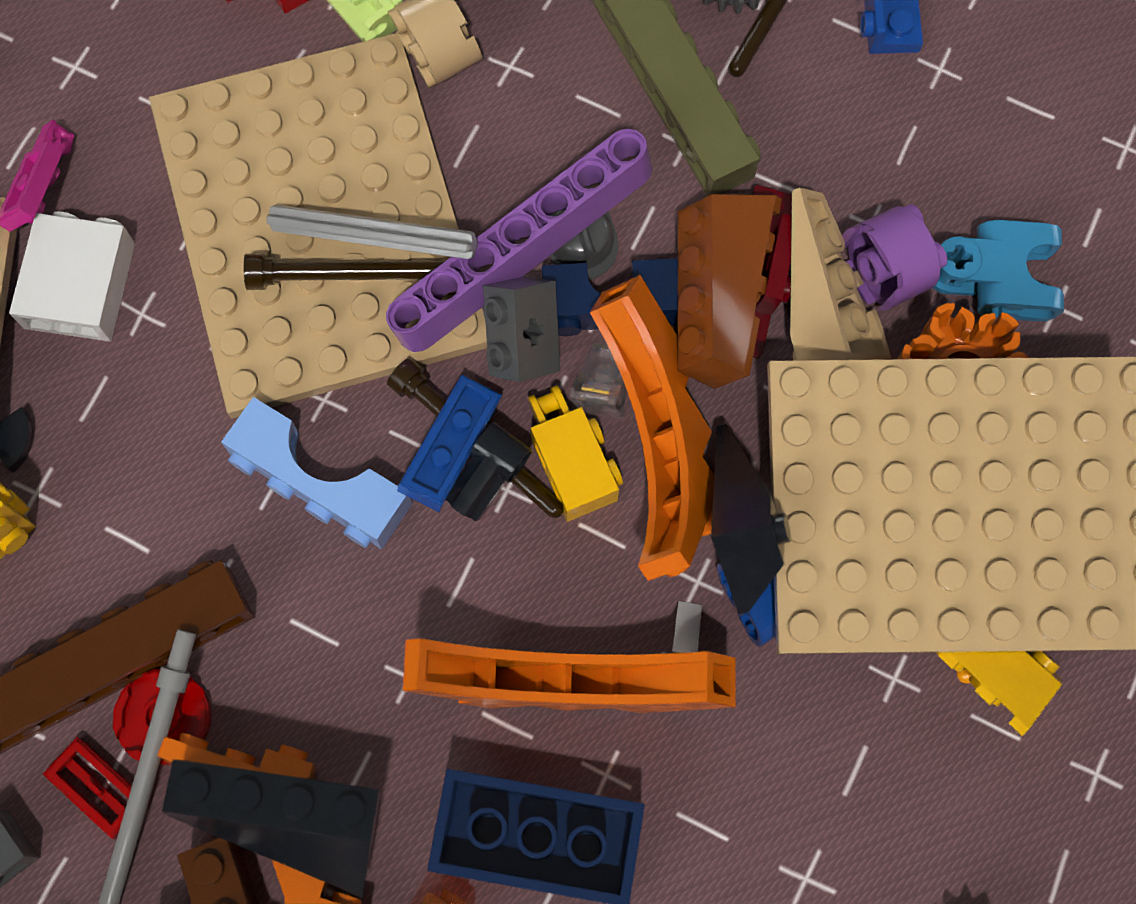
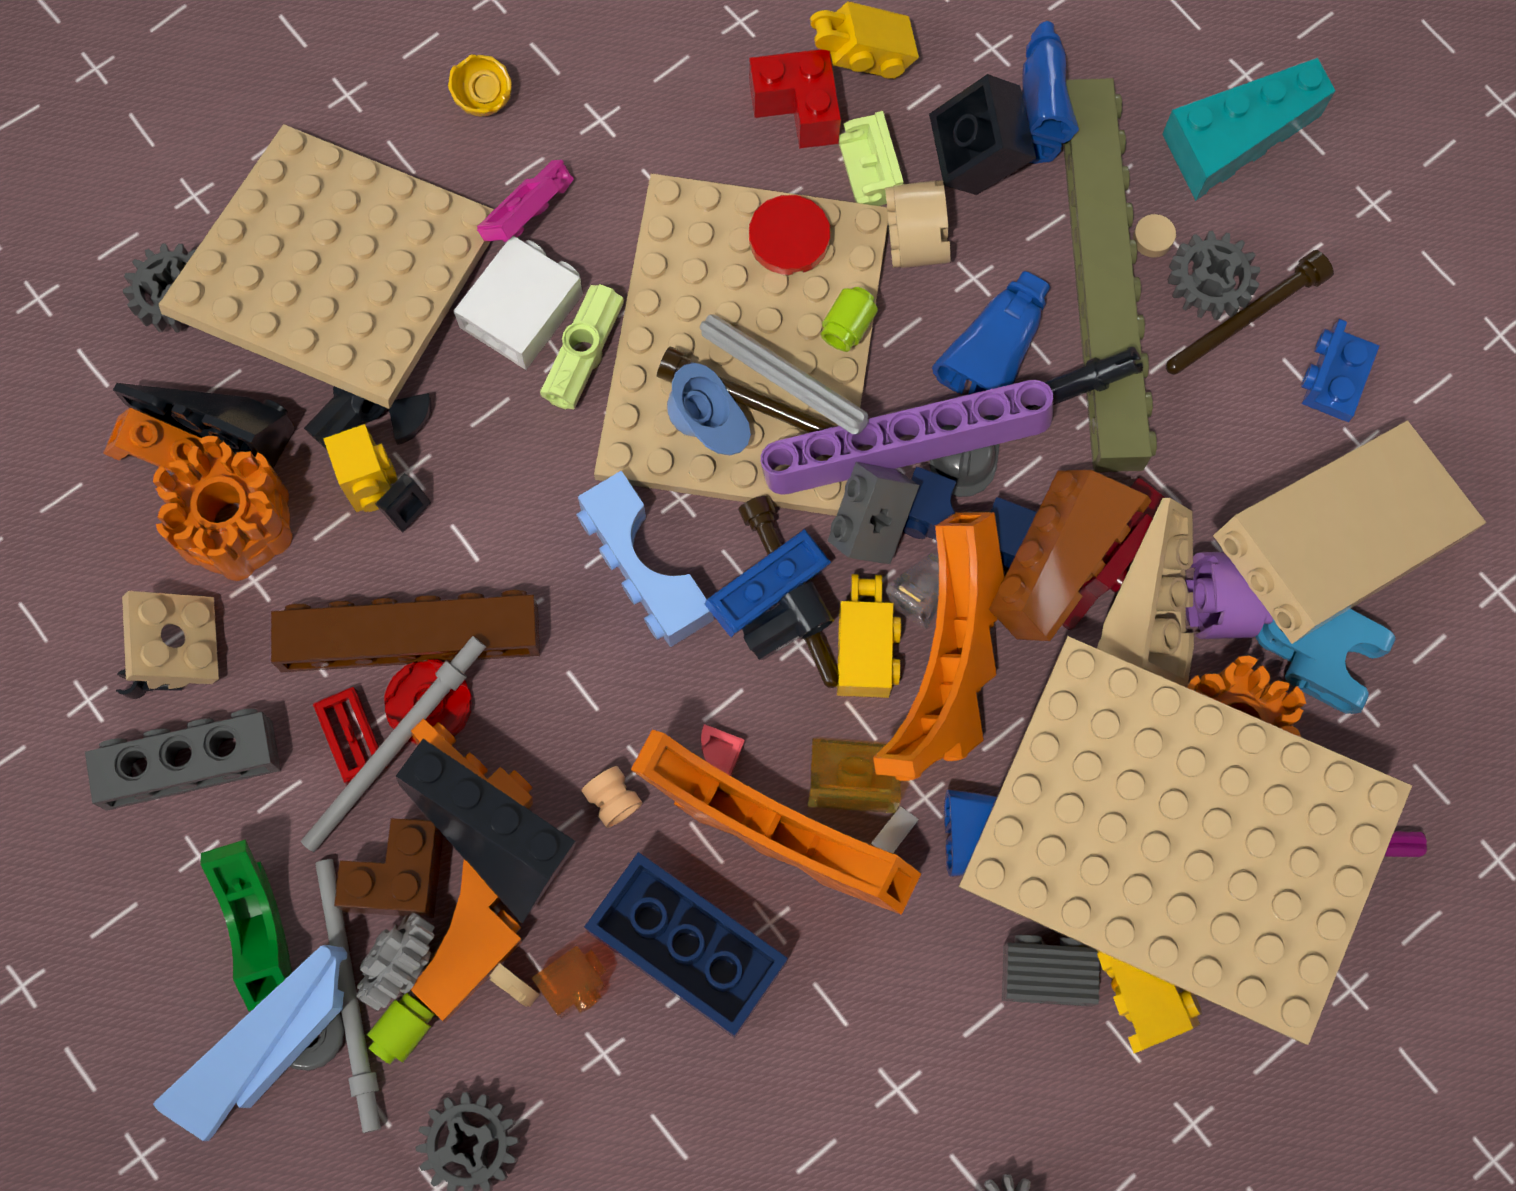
camera: 25 degrees right, 0 degrees up
black wedge [711,424,791,614] -> none
none -> black tile [375,473,431,533]
none -> yellowish green piece [540,284,624,410]
none -> light nougat wheel [581,766,643,828]
none -> medium blue piece [667,363,751,456]
none -> coral tile [701,724,745,776]
none -> red tile [749,195,830,275]
none -> clear yellow slope [808,739,901,813]
none -> lime brick [821,287,878,352]
none -> blue piece [932,271,1050,395]
none -> dark grey brick [1002,935,1100,1007]
none -> black pin [1025,347,1143,410]
none -> tan brick [1213,420,1486,644]

